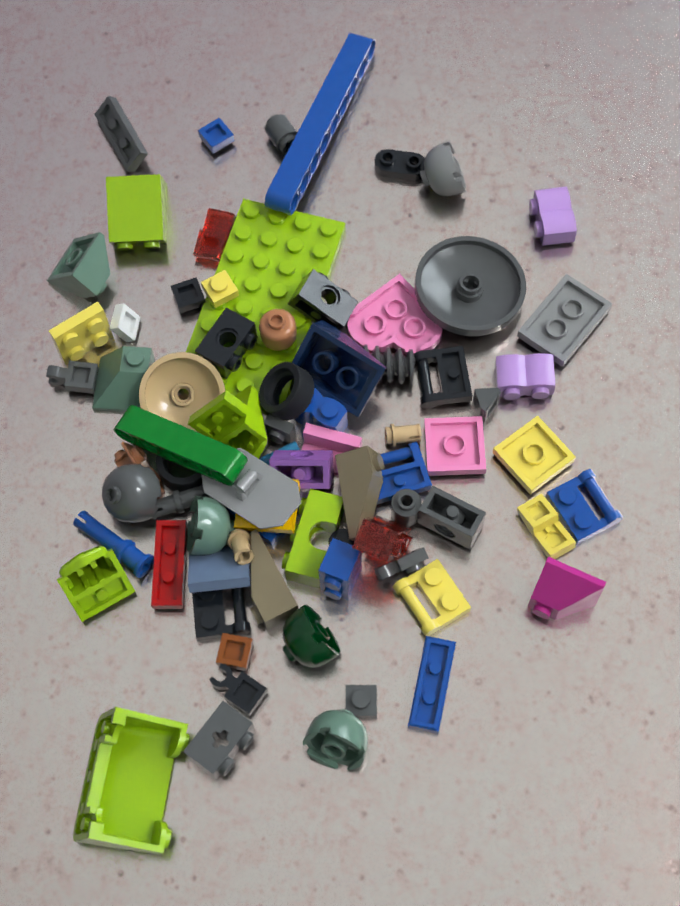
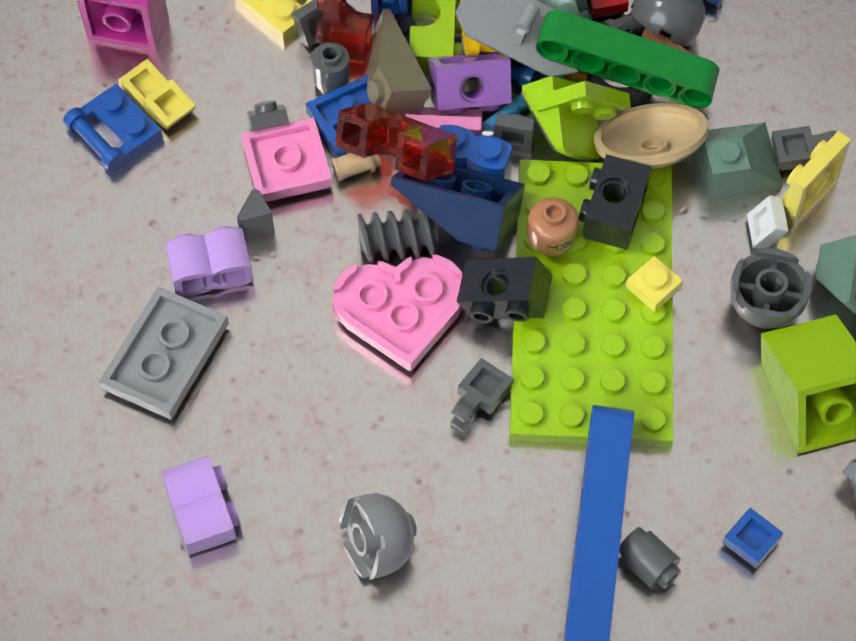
camera: 165 degrees right, 5 degrees down
black plate [171,277,206,314] -> none
clear red slope [193,208,236,262] -> none
black tyre [259,362,314,421] -> none
black plate [374,149,425,181] -> none
dark grey dish [414,236,526,336] -> none
black plate [414,346,473,409] -> none
dark grey brick [418,486,486,549] -> none
light yellow plate [492,415,576,495] -> none
none -> dark grey plate [247,100,289,131]
none -> clear red arch [335,103,458,181]
none -> dark grey plate [450,358,514,433]
none -> dark grey cylinder [730,248,812,329]

